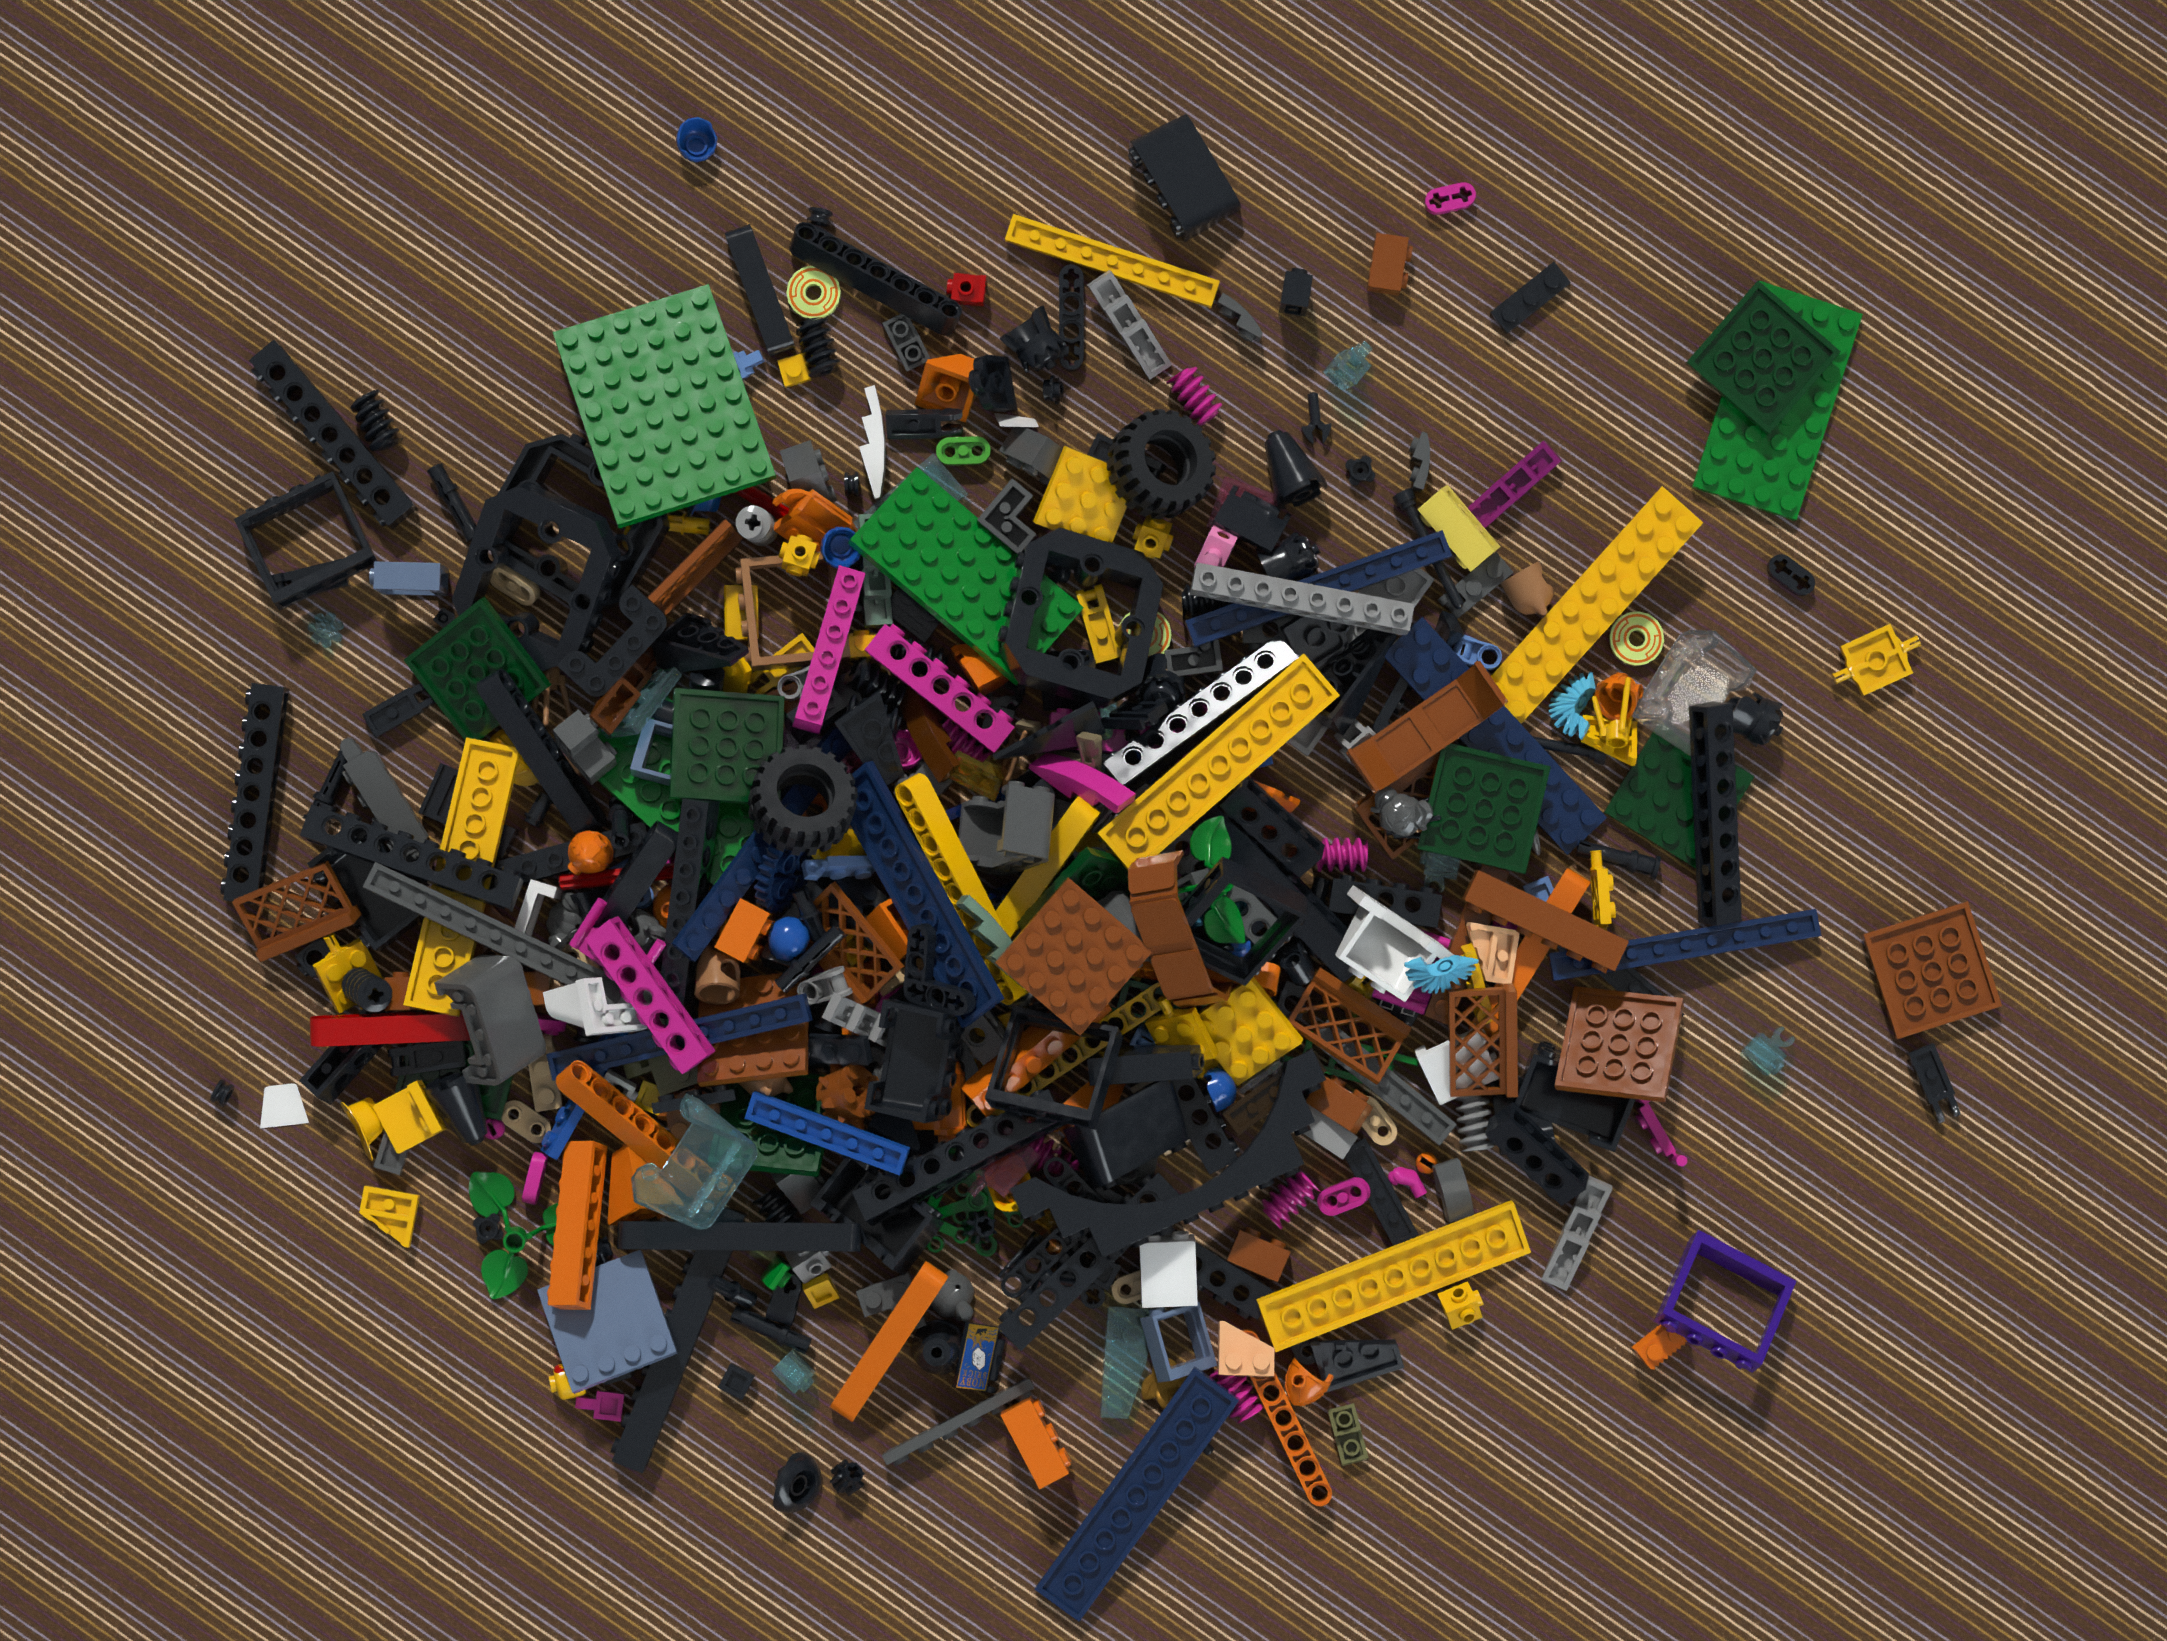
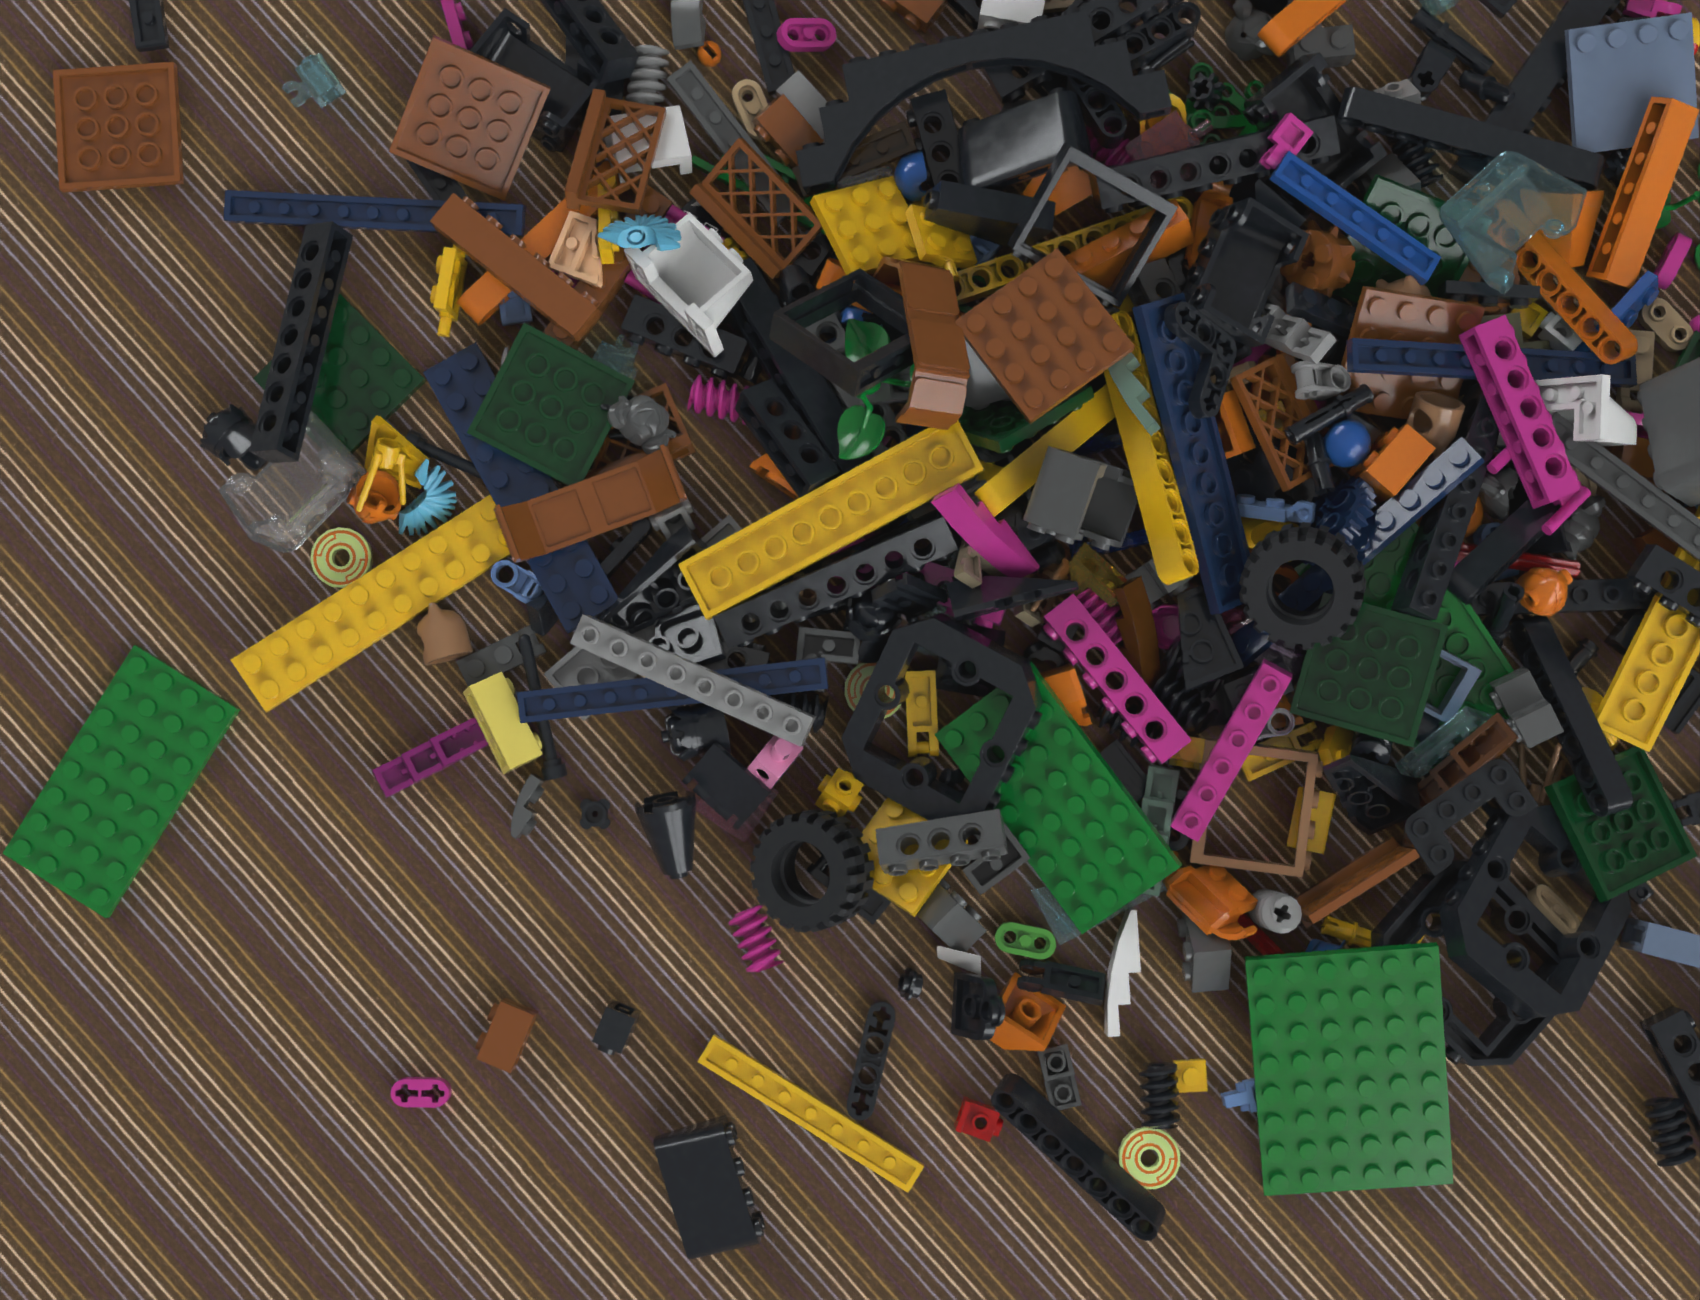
camera: 170 degrees left, 0 degrees up
black pin [427,463,477,543] -> none
white panel [514,879,564,936] -> none
black beam [724,224,796,357] -> none
green slope [760,1253,792,1291] -> none
yellow brick [778,534,820,576] -> none
yellow plate [802,1273,839,1309] -> none
black bush [807,207,833,227] -> none
blue hair [820,527,861,568] -> none
black bush [844,472,859,497] -> none
black hat [1000,305,1067,373] -> none
light grey slope [1087,270,1172,380] -> none
dark grey slope [1217,293,1263,342] -> none
dark pink piece [1261,1171,1321,1229] -> none
black bar [1301,392,1331,445] -> none
clear light blue brick [1323,341,1372,390] -> none
dark pink arm [1388,1167,1427,1199] -> none
black plate [1490,262,1571,335] -> none
black pin [1576,840,1661,880] -> none
dark green plate [1685,281,1841,435] -> none
black beam [1767,554,1815,596] -> none
yellow plate [1831,624,1921,696] -> none
none -> dark grey brick [875,809,1008,876]
none -> dark pink plate [1259,112,1314,170]

